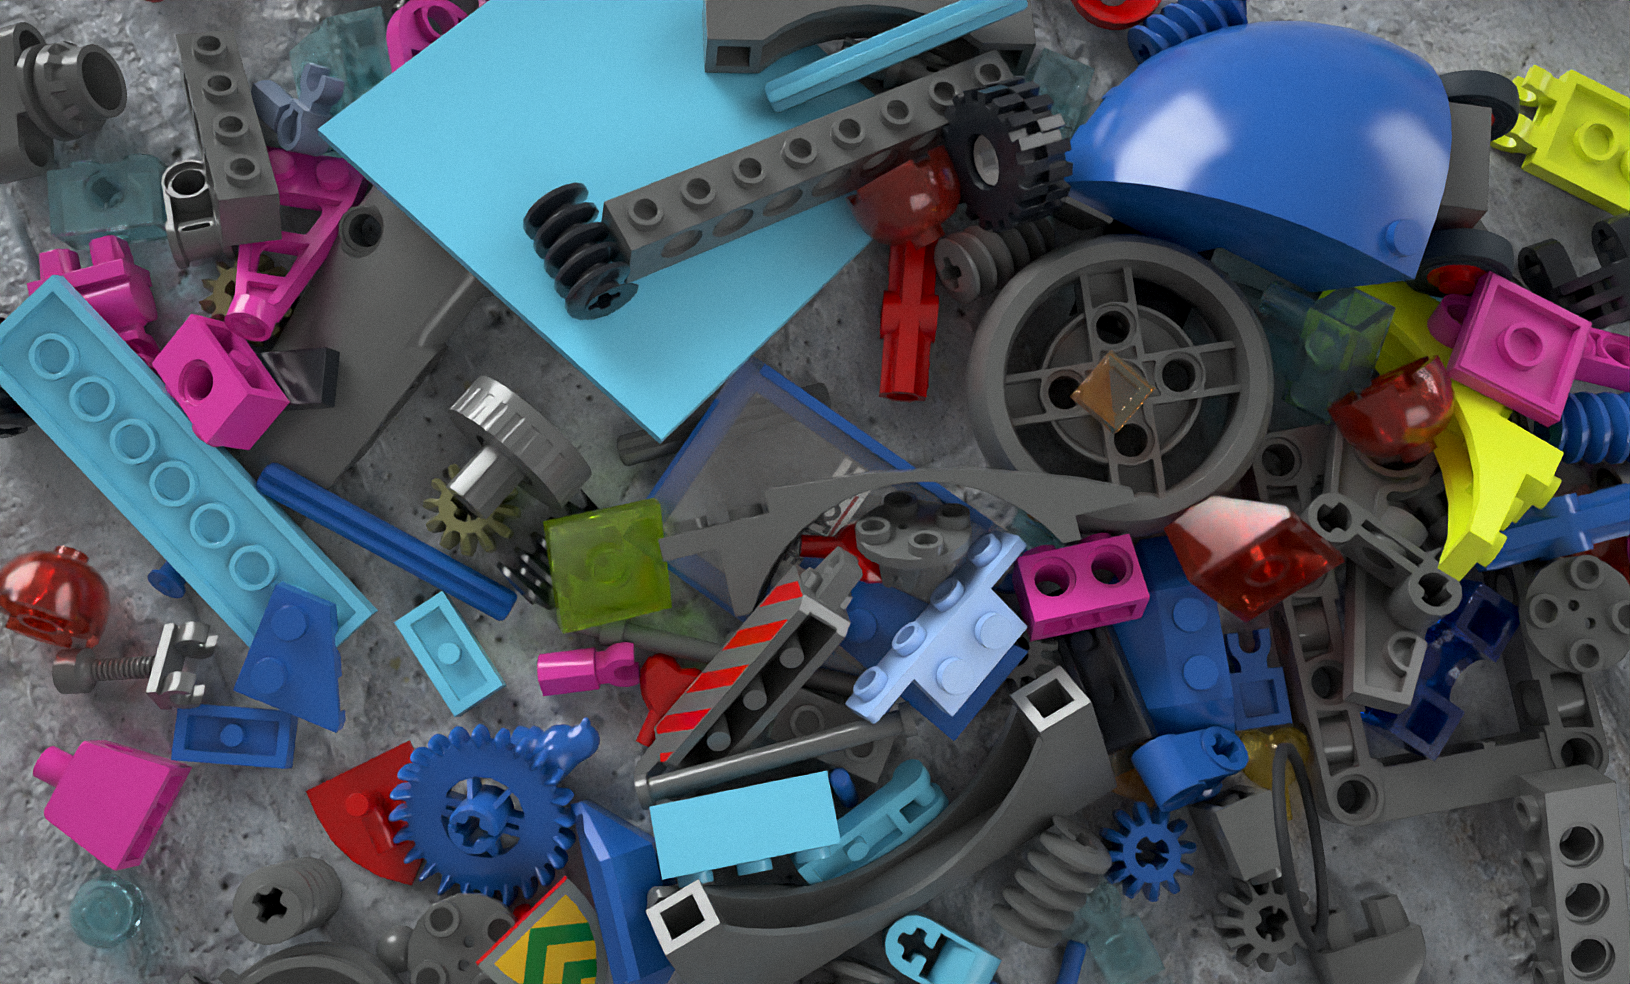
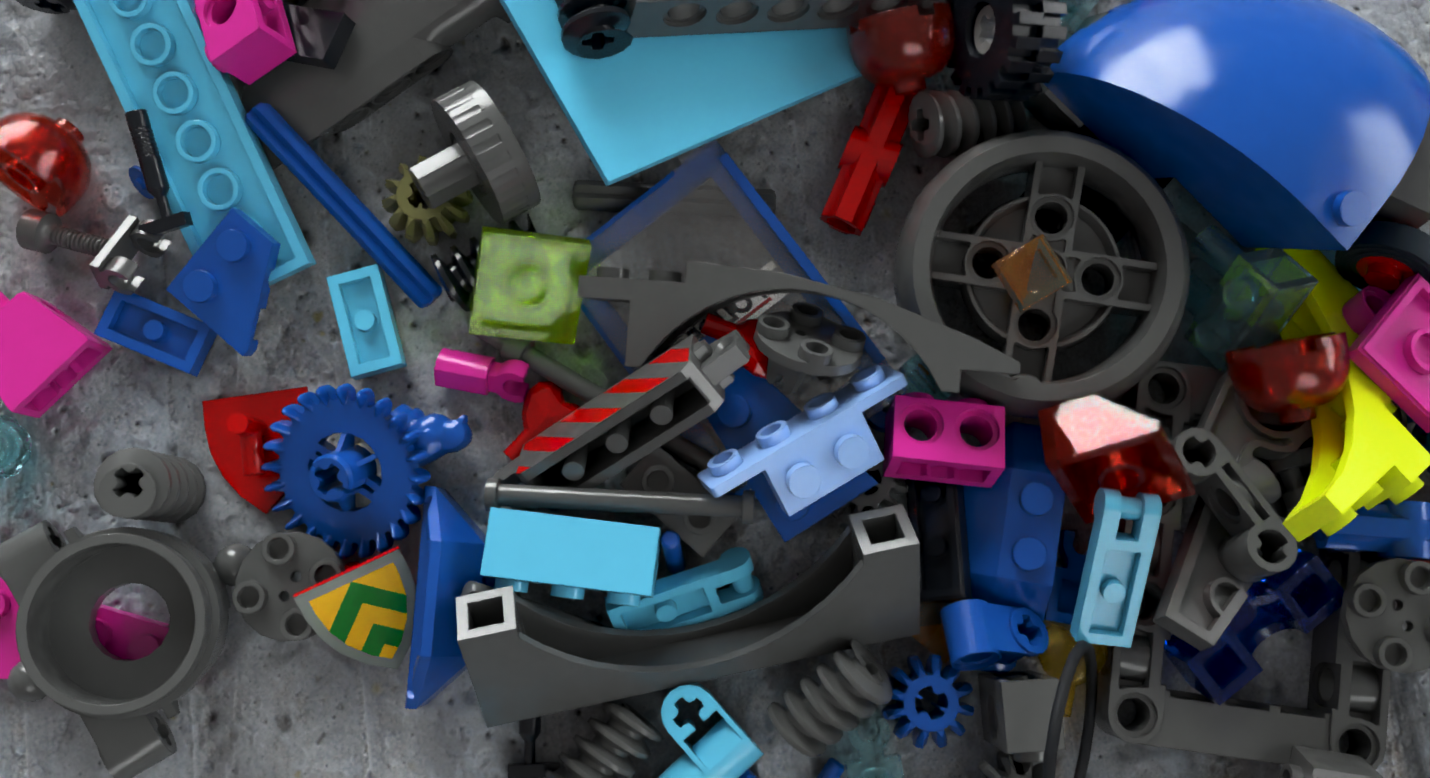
camera: 20 degrees right, 0 degrees up
none -> black piece [125,109,193,235]
none -> medium azure plate [1070,488,1162,648]

